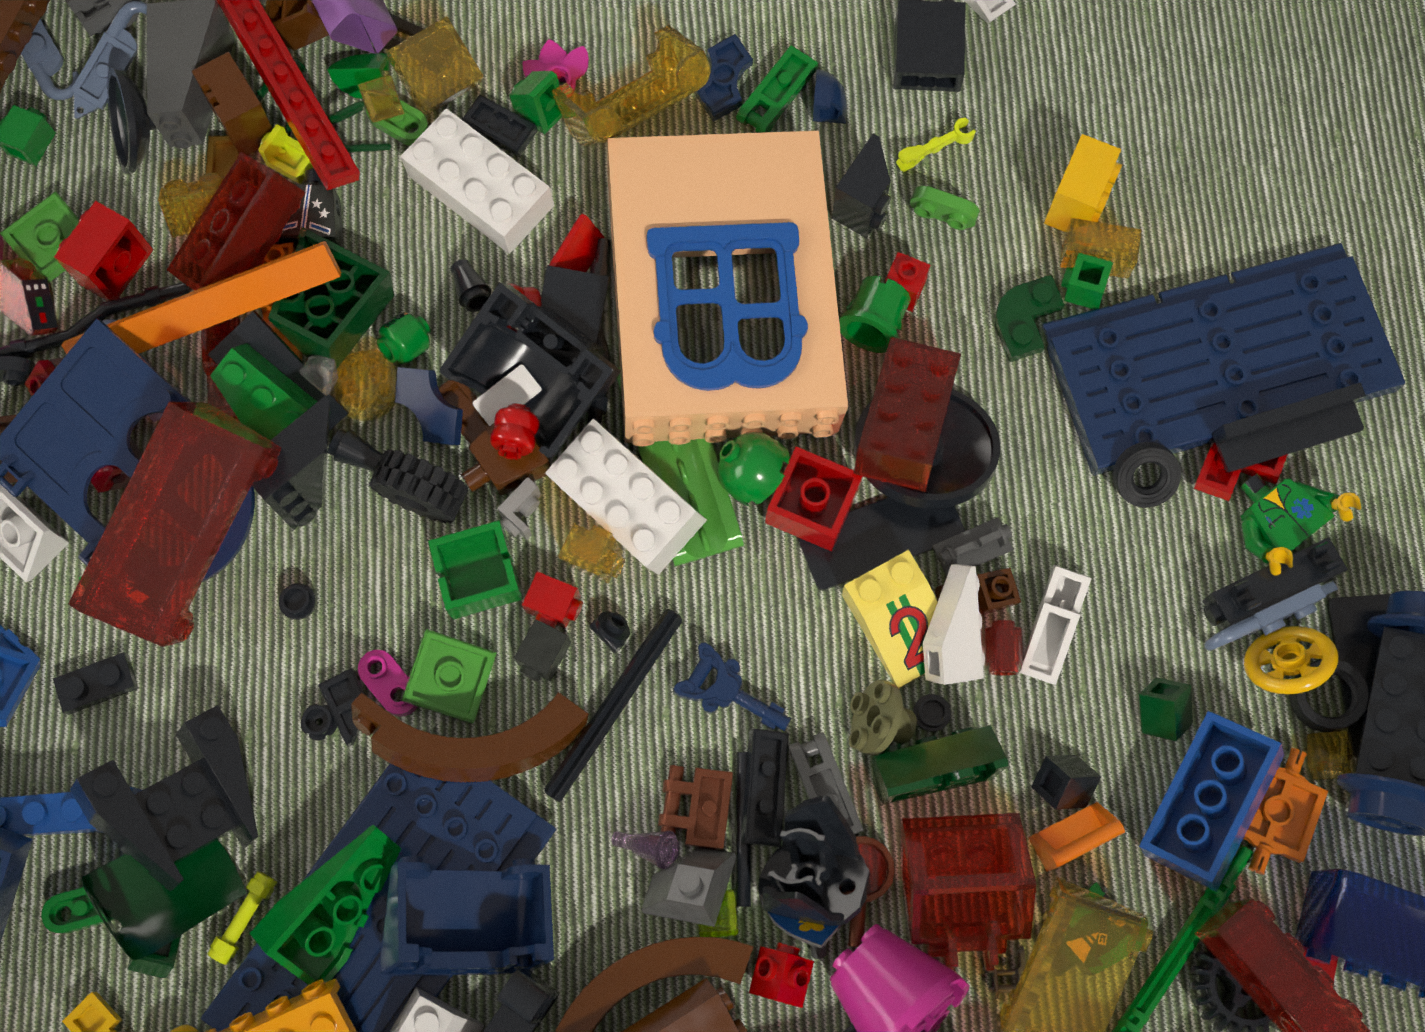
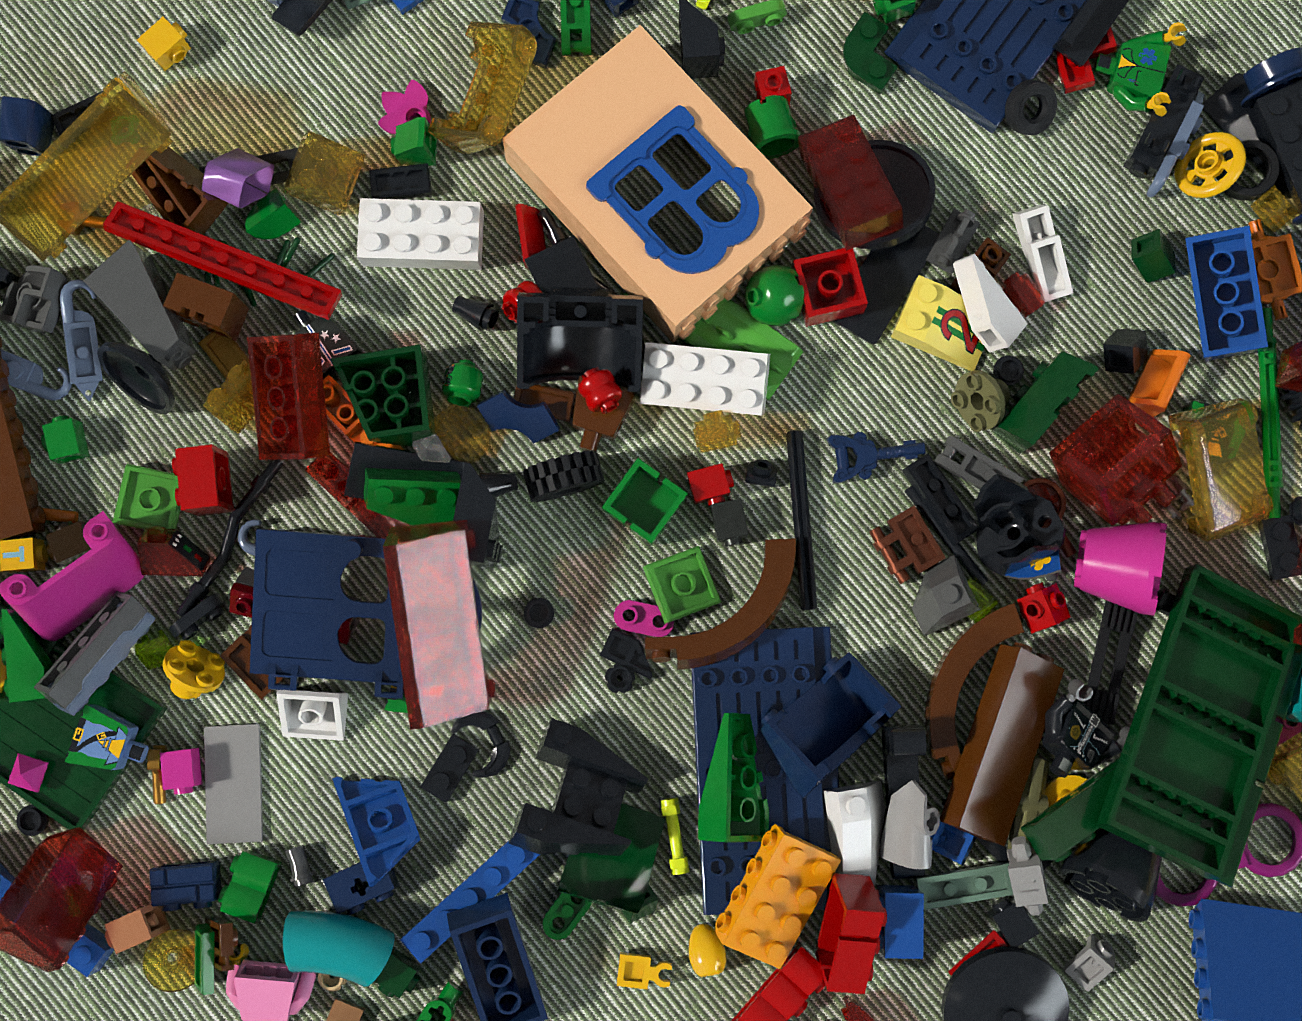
camera: 35 degrees left, 10 degrees up
orange tile [61,241,342,354] -> none
neon yellow bracket [258,124,313,184] -> none
clear yellow slope [358,75,405,122] -> none
bright green plate [366,93,429,146] -> none
white sticker [473,365,542,426] -> none
light grey bracket [497,477,541,540] -> none
clear purple cone [611,831,680,869] -> none
none -> black piece [451,710,511,778]

